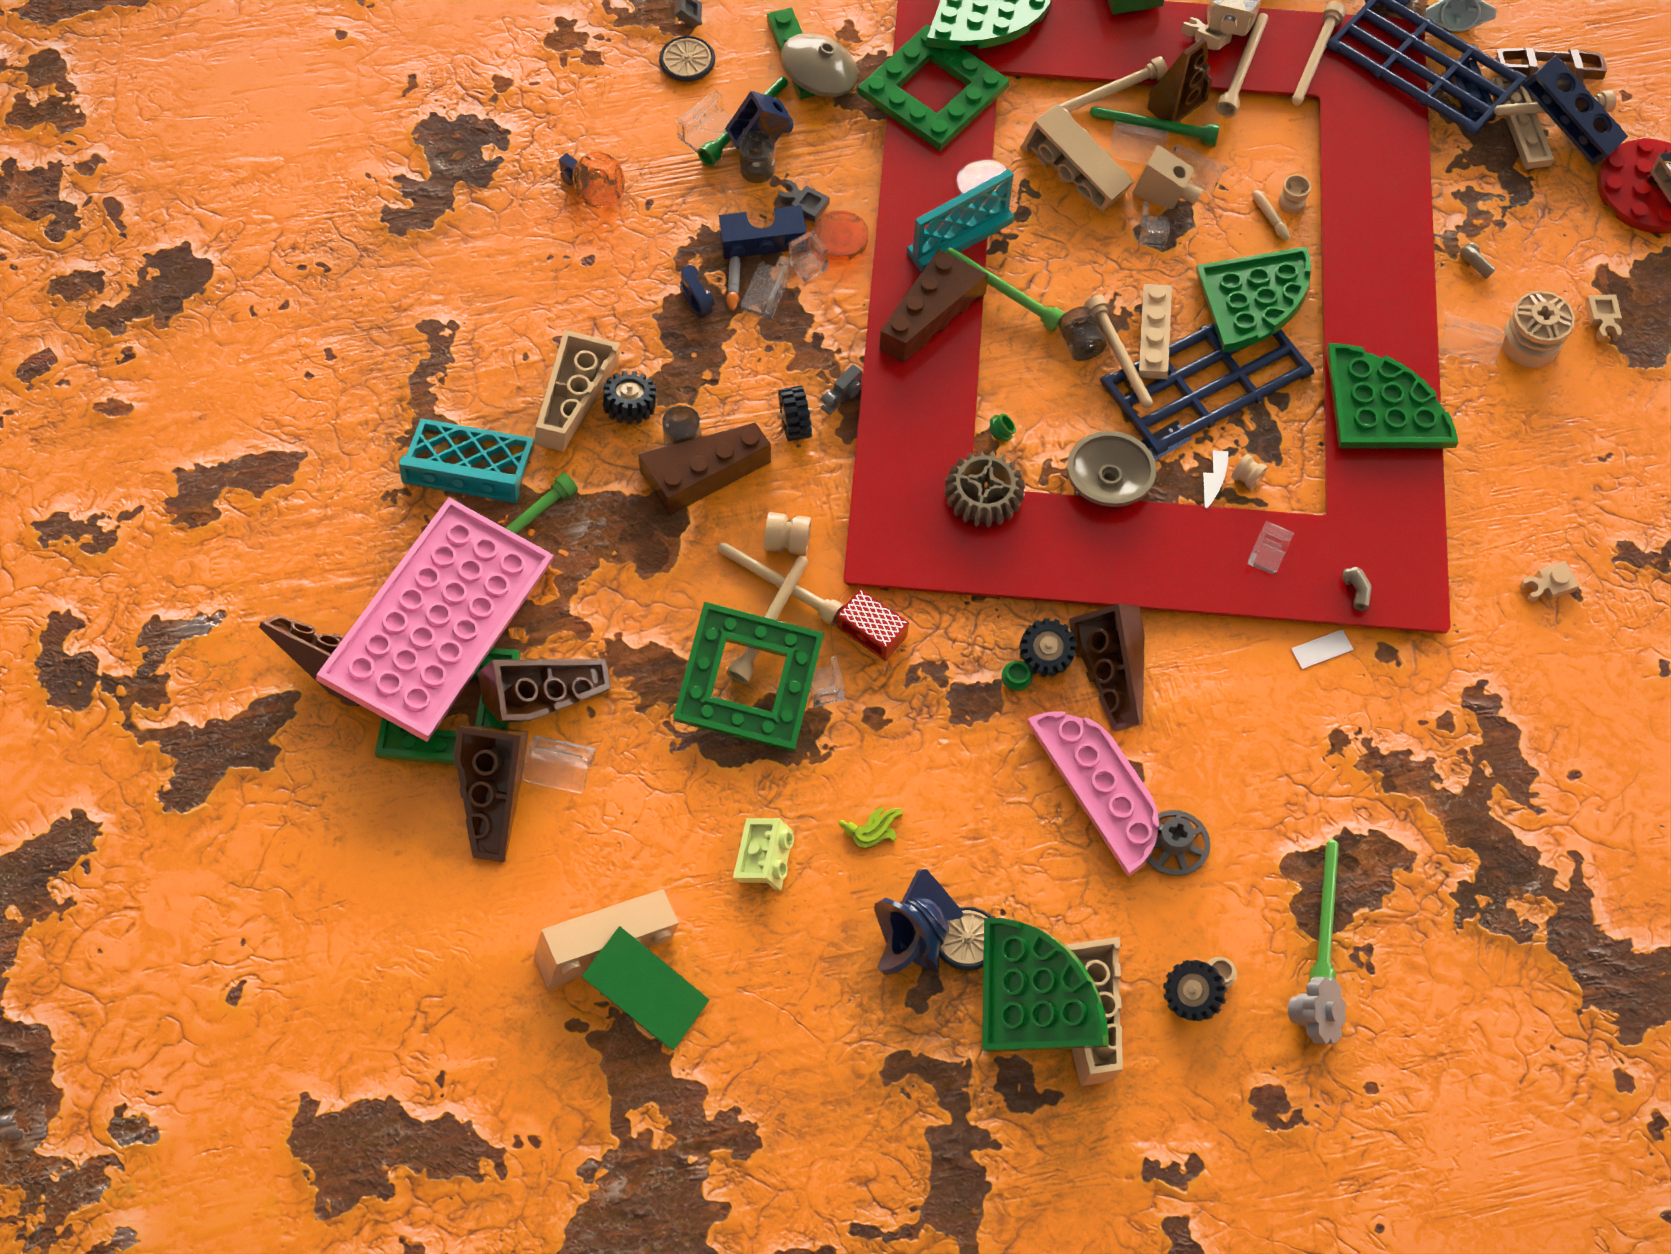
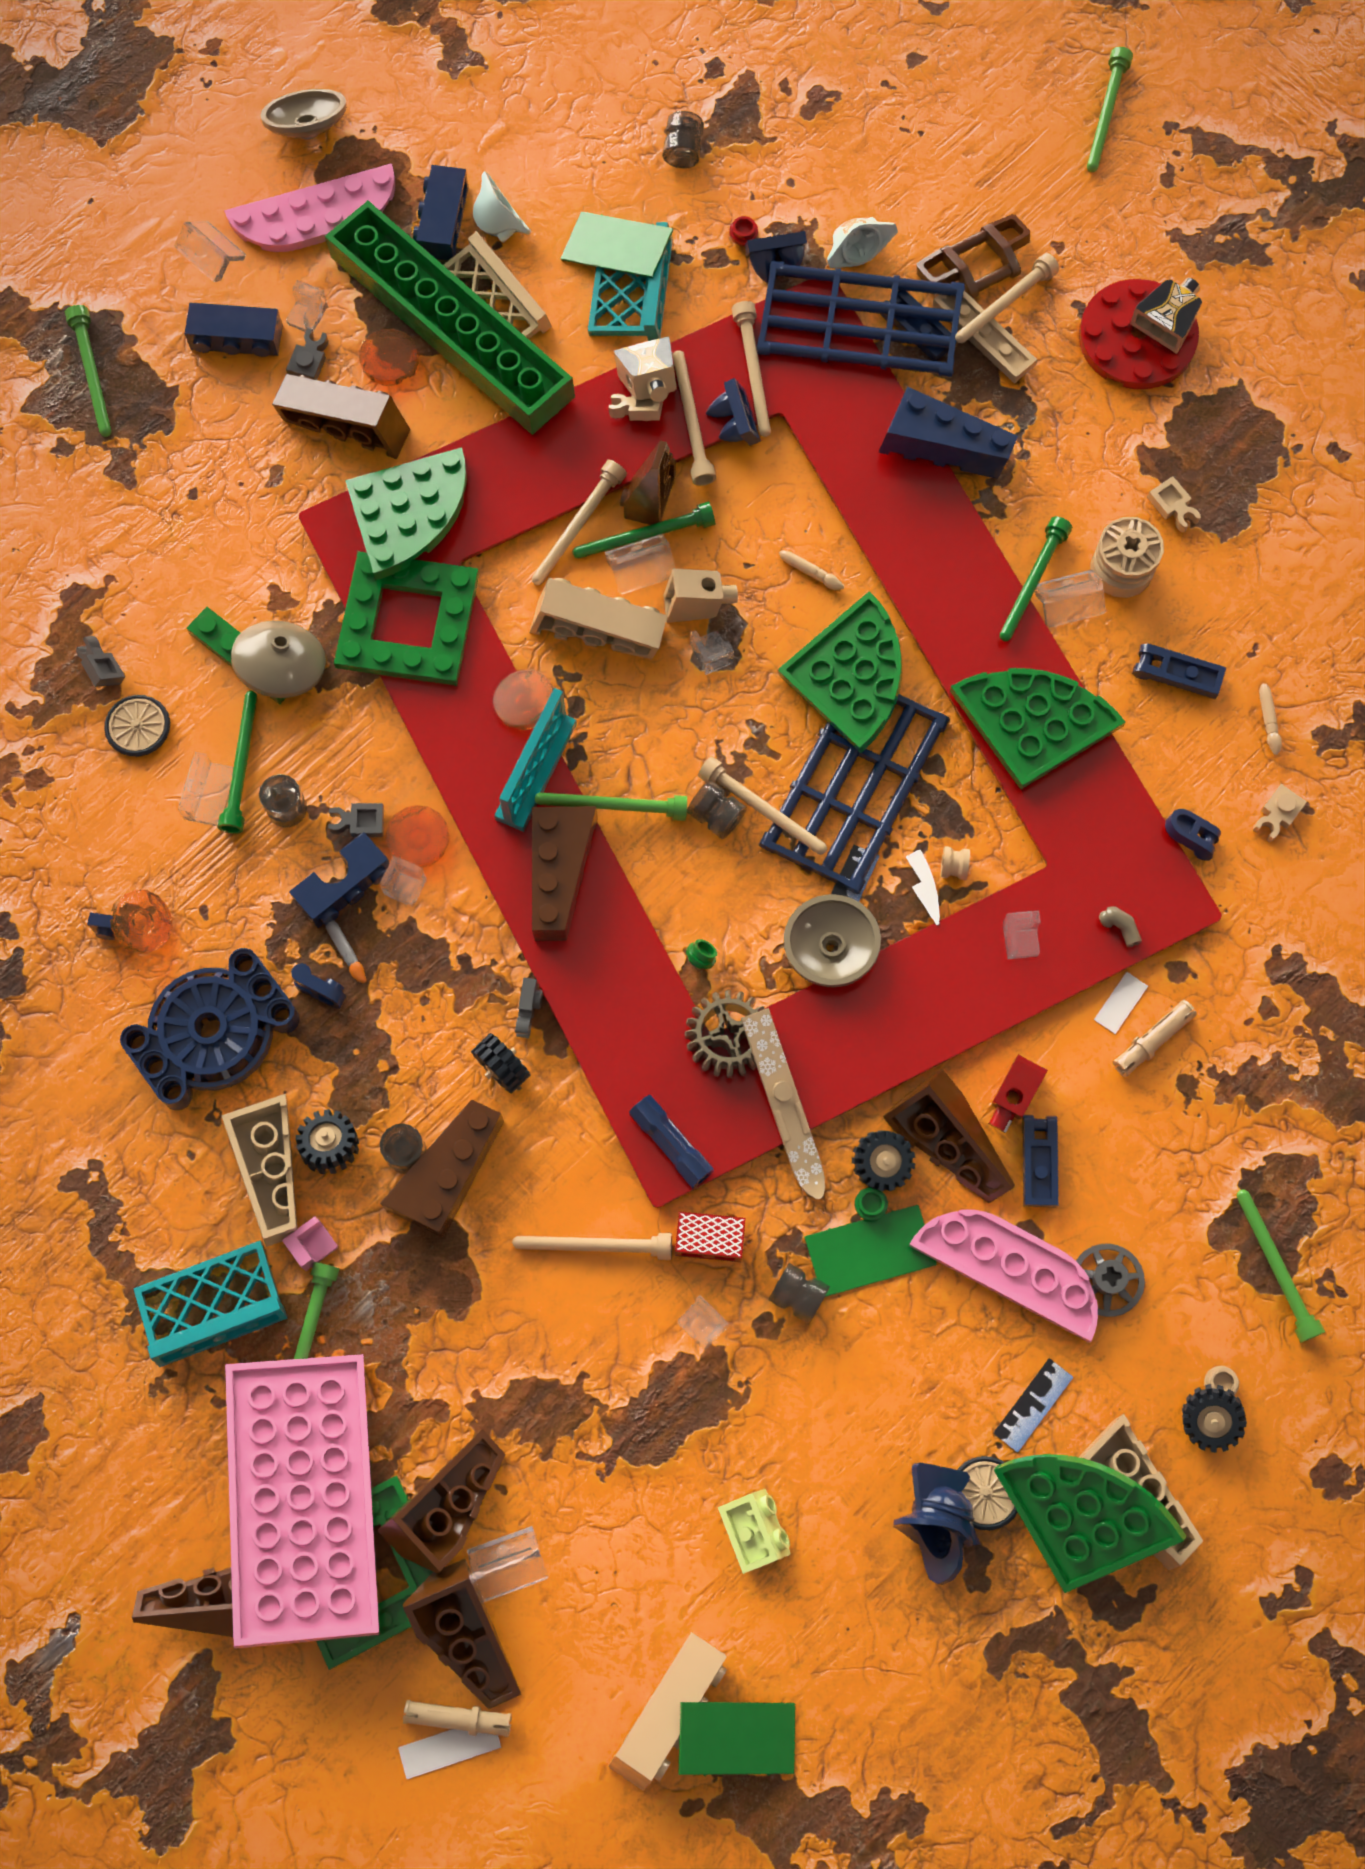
camera: 30 degrees left, 10 degrees up
green plate [672,602,824,752] -> none
torso [725,91,794,149] -> none
tan piece [726,555,808,684] -> none
clear panel [741,255,791,319] -> none
tan wheel [764,512,811,556] -> none
lime piece [839,808,903,849] -> none
tan plate [1139,284,1172,379] -> none
clear panel [1170,144,1229,193] -> none
tan wheel [1278,174,1311,213] -> none
light grey plant [1288,977,1346,1044] -> none
dark tan arm [1460,242,1496,279] -> none
dark blue brick [1522,55,1628,166] -> none
none -> dark blue piece [120,948,300,1111]
none -> bright pink panel [282,1216,338,1271]
none -> white sticker [398,1729,502,1779]
none -> tan pin [403,1700,512,1737]
none -> dark blue axle [629,1095,714,1189]
none -> dark blue tile [706,378,761,446]
none -> tan piece [741,1008,825,1199]
none -> clear smoke wheel [768,1263,831,1325]
none -> green window [804,1205,937,1298]
none -> dark blue wedge [878,387,1018,479]
none -> red torso [988,1054,1048,1133]
none -> sticker [993,1358,1073,1452]
none -> green piece [1000,516,1073,642]
none -> dark blue plate [1022,1115,1059,1208]
none -> tan pin [1112,1000,1197,1077]
none -> dark blue plate [1132,644,1226,699]
none -> dark blue plate [1165,809,1221,861]
none -> tan piece [1259,683,1282,755]

